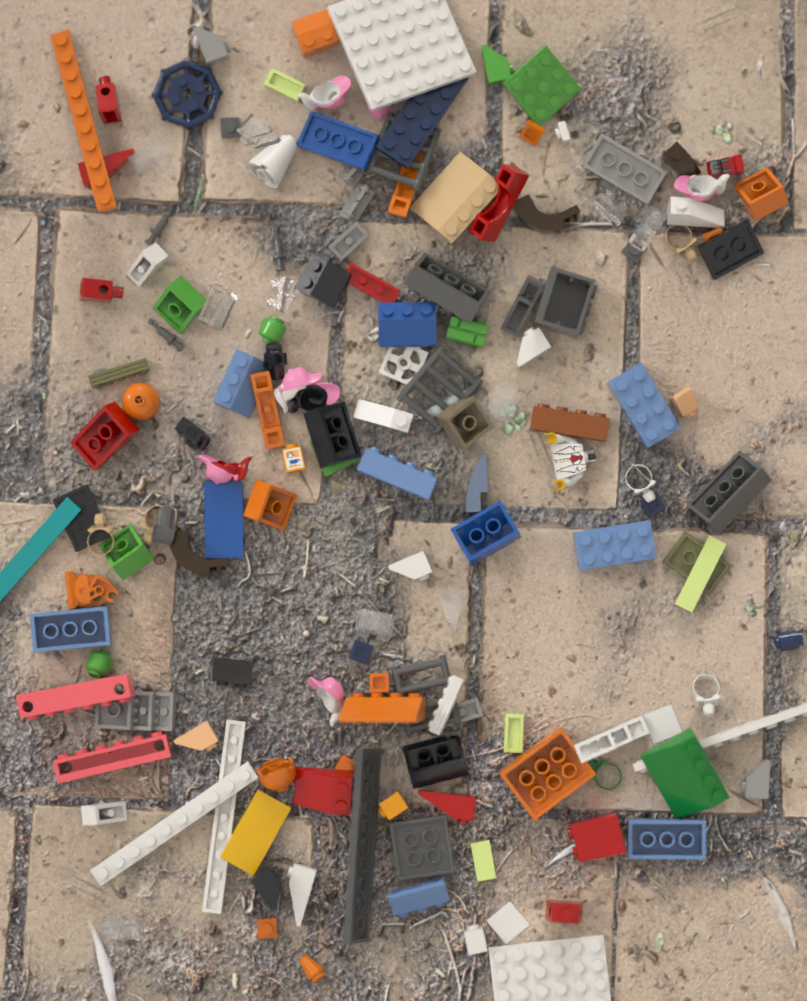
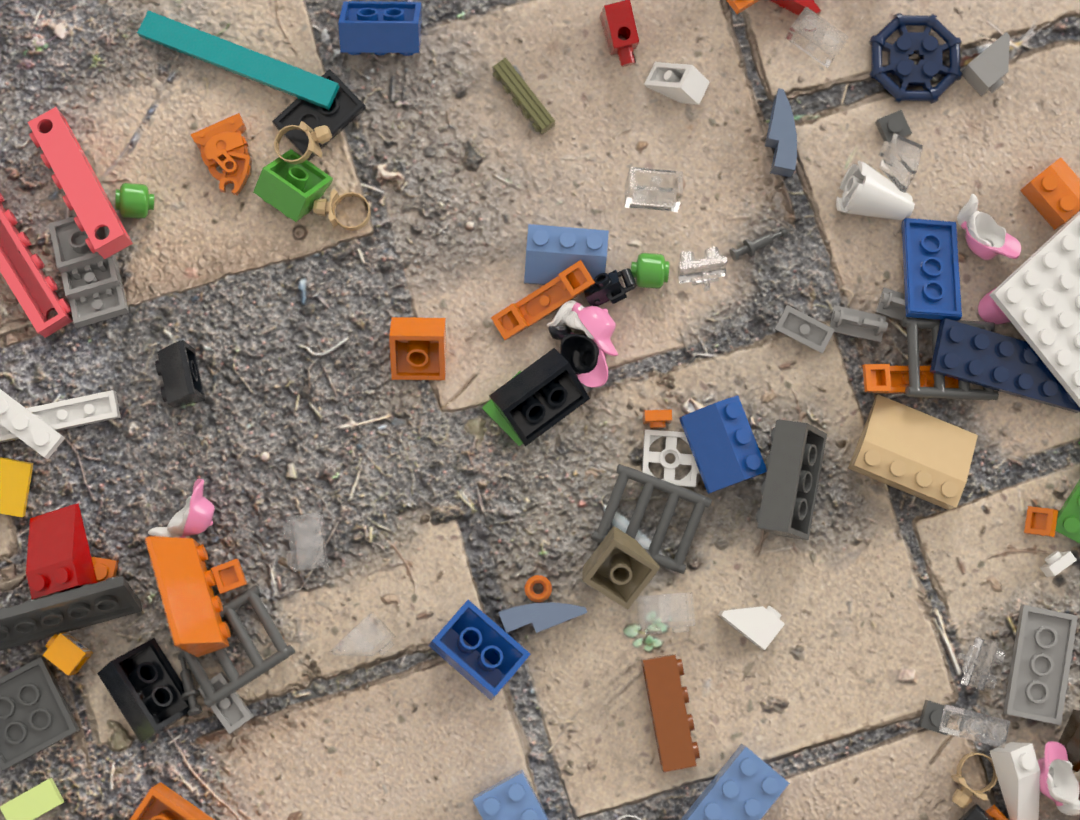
camera: 60 degrees right, 5 degrees down
medium blue brick [30,606,113,652] -> none
red slope [70,401,140,471] -> none
orange cylinder [122,382,160,421] -> none
dark grey piece [144,208,176,246] -> none
dark grey piece [148,318,185,352] -> none
dark grey piece [151,506,175,546] -> none
bright green slope [153,276,209,334] -> none
dark brown arch [170,530,230,575] -> none
light nougat slope [173,720,219,751] -> none
black piece [175,417,211,451] -> none
hair [197,455,252,484] -> none
blue tile [204,481,244,559] -> none
orange cylinder [256,757,296,792] -> none
yellowish green tile [264,68,306,103] -> none
brick [282,443,306,473] -> none
black slope [295,254,352,309] -> none
red plate [346,263,401,303] -> none
dark blue tile [349,640,373,664] -> none
white slope [353,399,413,434] -> none
medium blue brick [357,447,437,501] -> none
white slope [388,551,432,581] -> none
red slope [418,789,476,823] -> none
white piece [428,675,465,735] -> none
bright green brick [446,315,489,349] -> none
red arch [469,164,530,242] -> none
dark grey slope [500,275,546,337] -> none
yellowish green tile [504,714,524,753] -> none
dark brown arch [513,194,580,233] -> none
dark grey container [533,266,598,339] -> none
white torso [544,432,596,492] -> none
none -> blue slope [338,1,422,56]
none -> orange plate [525,575,552,603]
none -> orange plate [643,409,672,429]
none -> sand blue slope [765,88,797,177]

